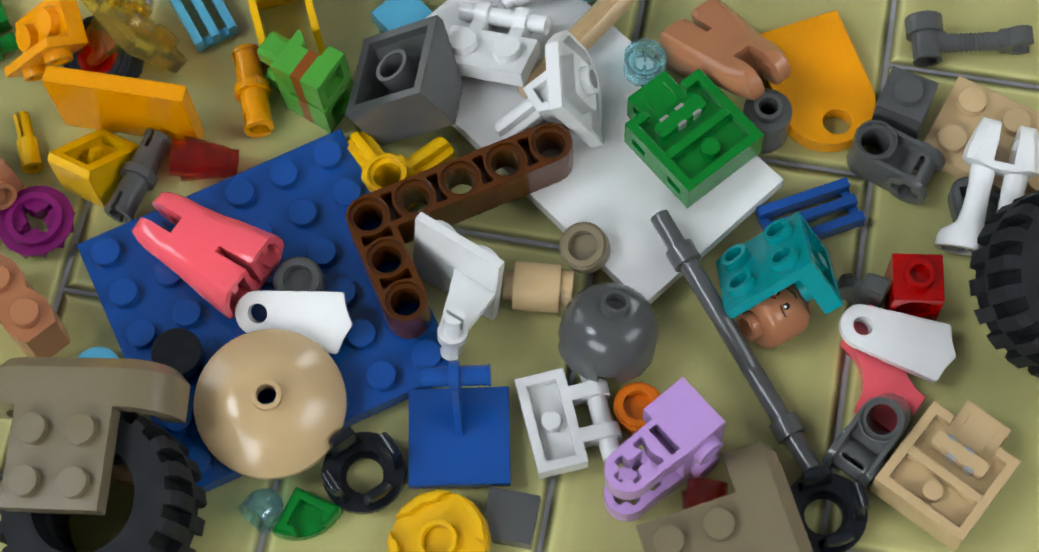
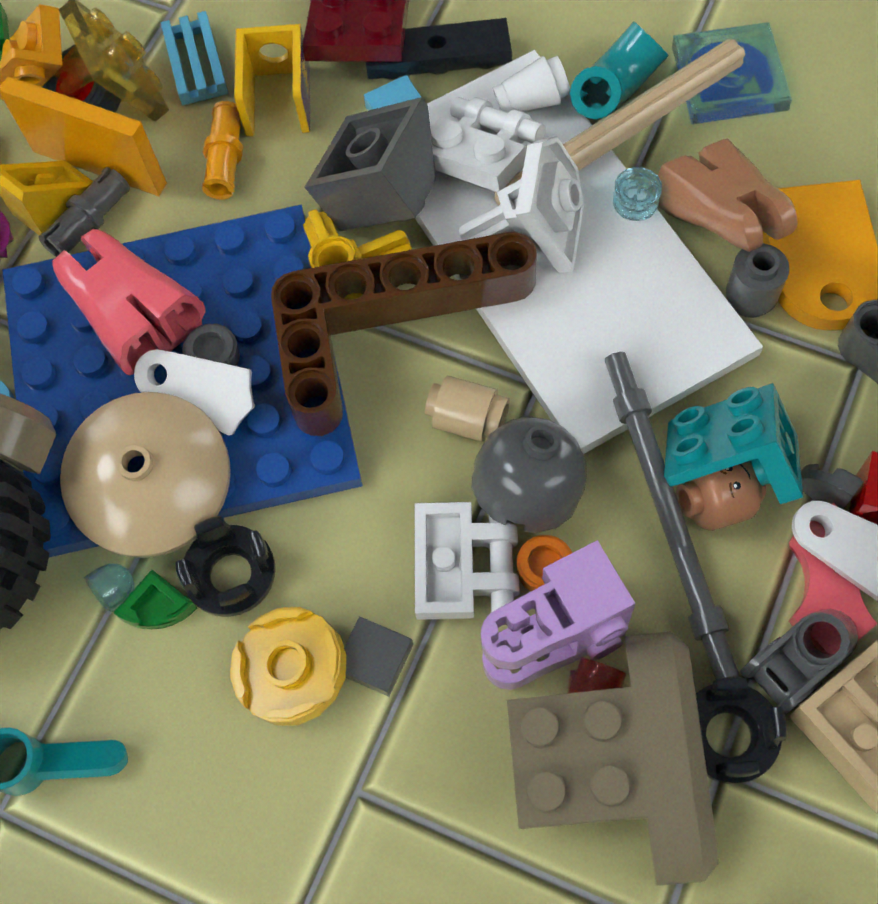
camera: 15 degrees right, 0 degrees up
black tile [151,328,204,380] -> none
clear red cone [169,134,240,182] -> none
bright green hips [257,30,353,133] -> none
blue plate [408,361,511,489] -> none
white plate [413,212,505,361] -> none
dark tan tile [559,222,611,274] -> none
green piece [624,68,764,209] -> none
blue tile [755,177,866,240] -> none

